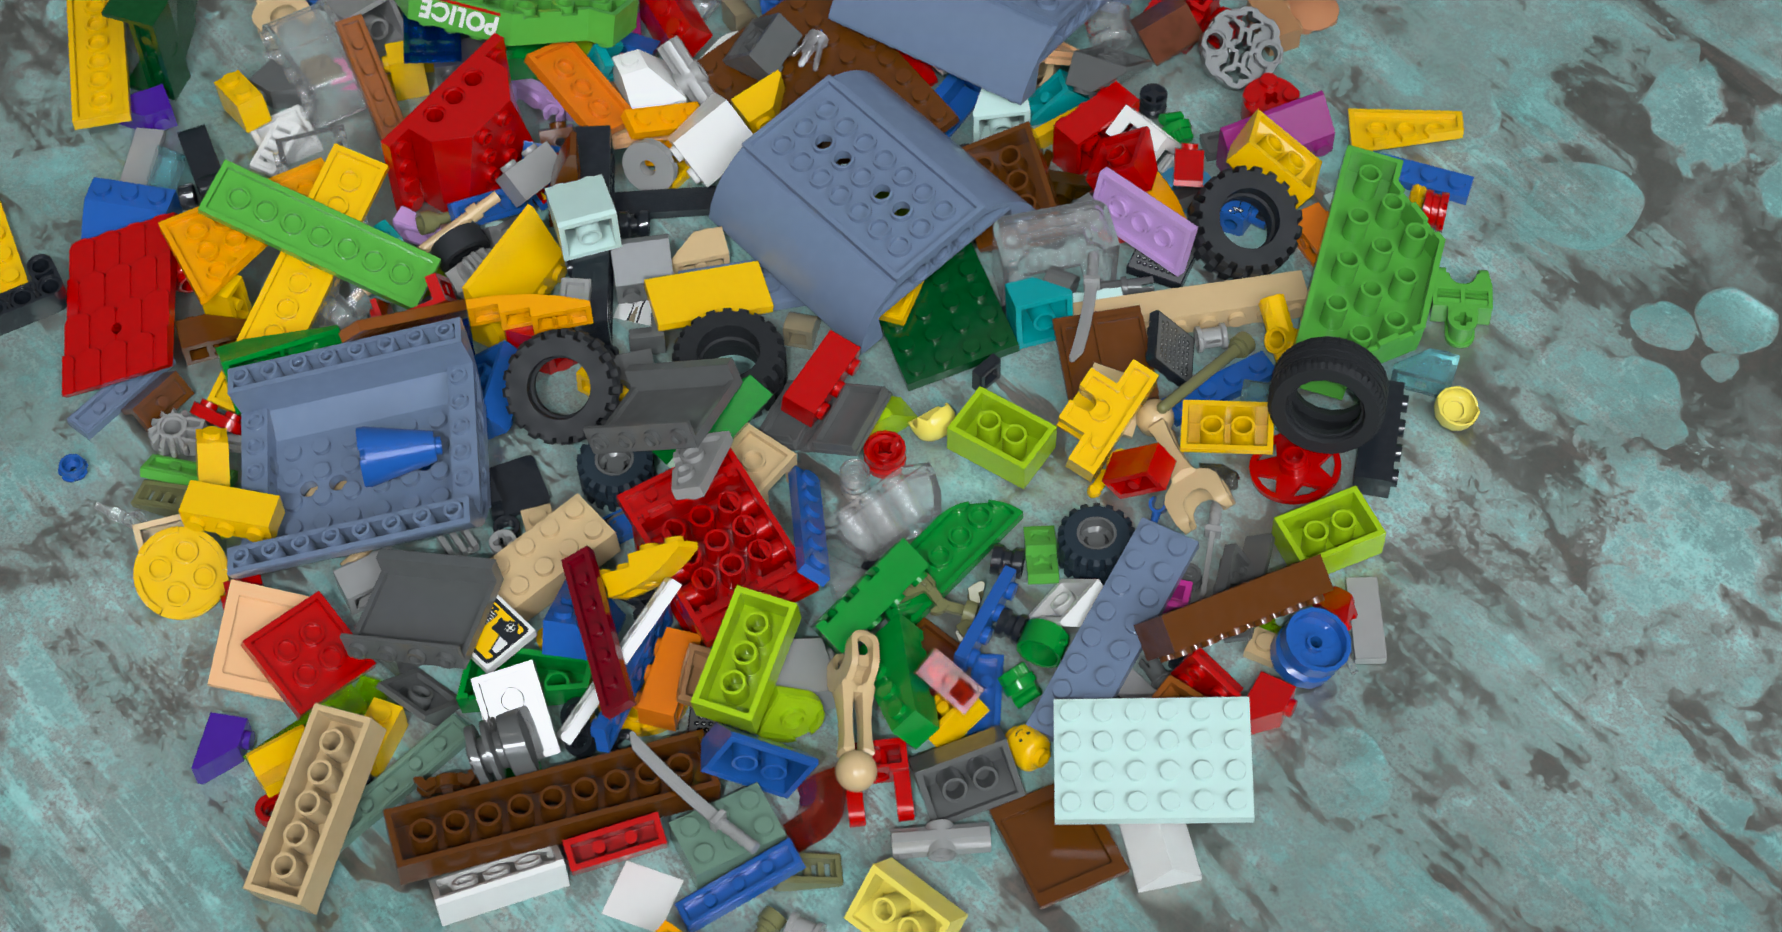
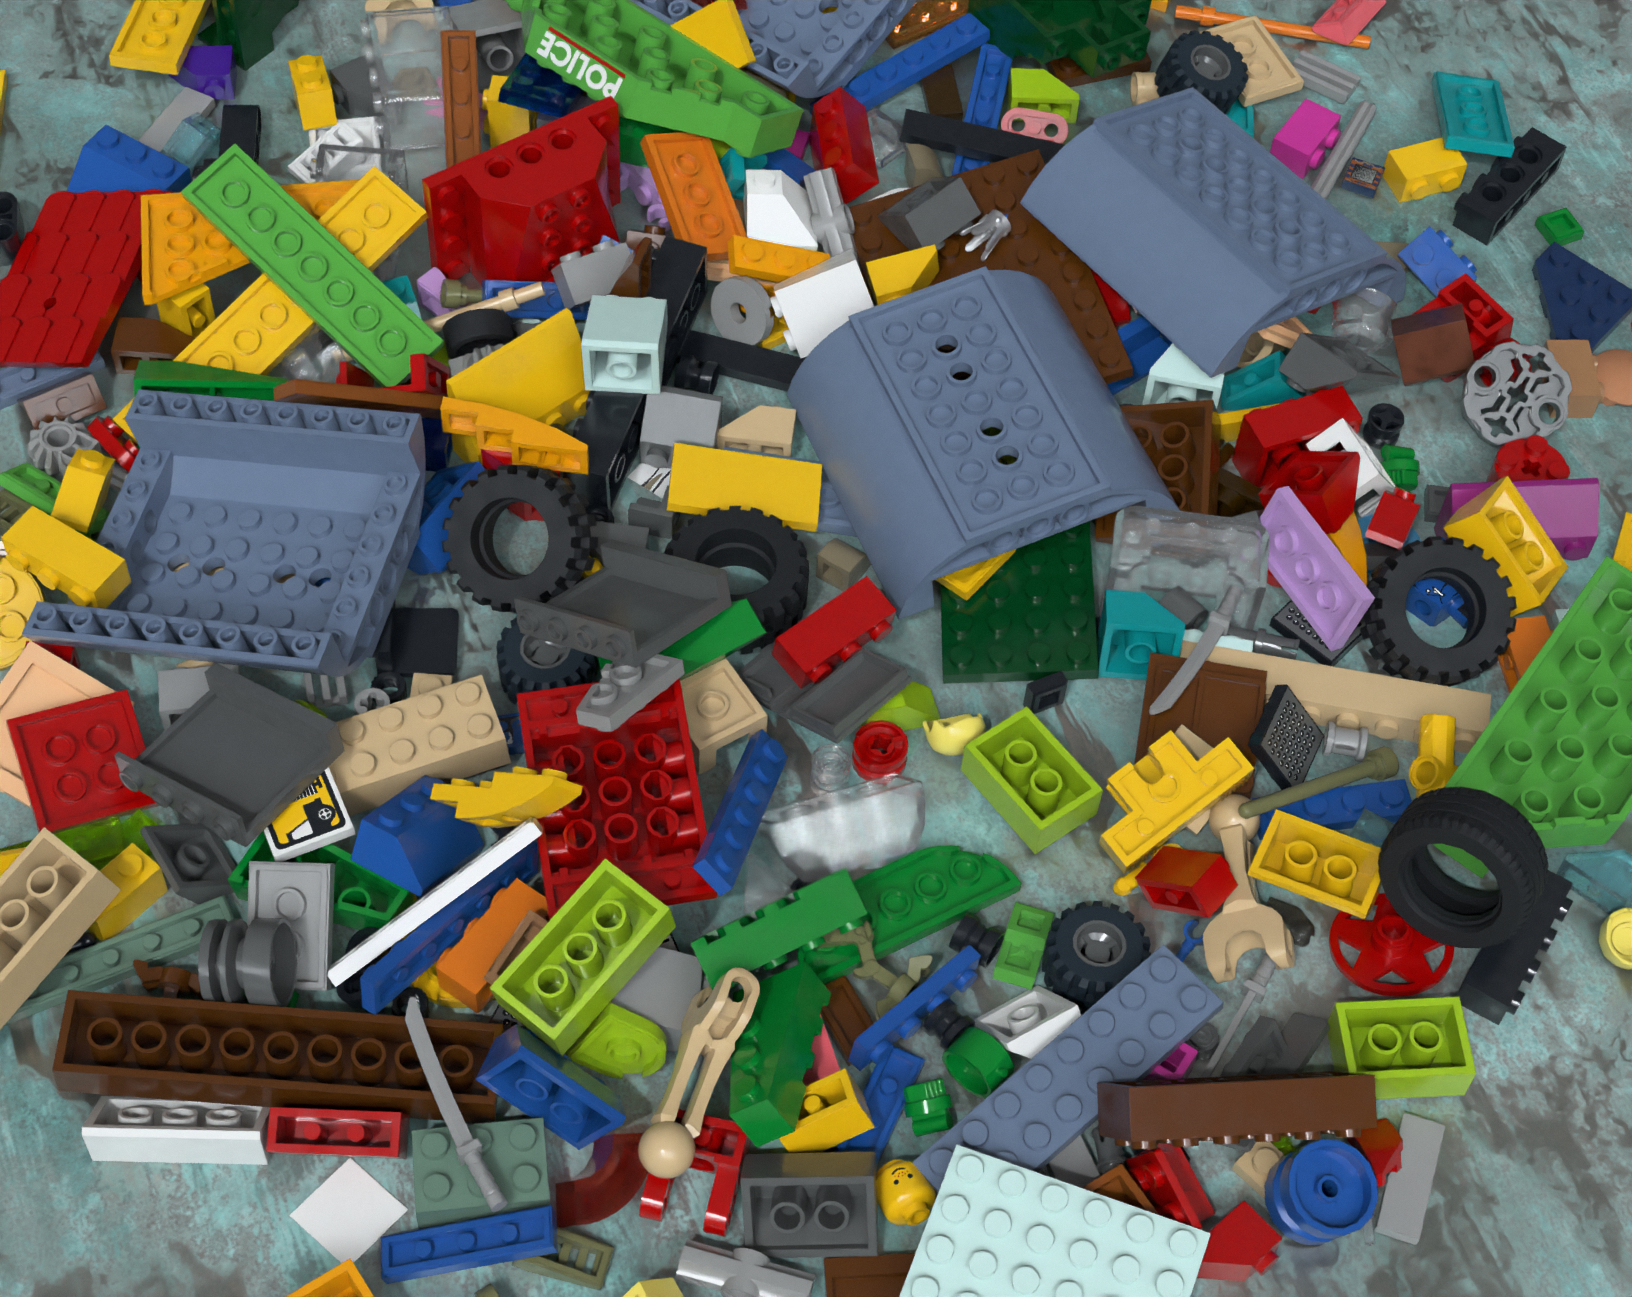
camera: 15 degrees right, 0 degrees up
blue cone [356,426,443,488] -> none
light grey tile [559,277,592,300] -> none
dark red plate [561,546,636,720] -> none
clear red slope [913,648,985,715] -> none

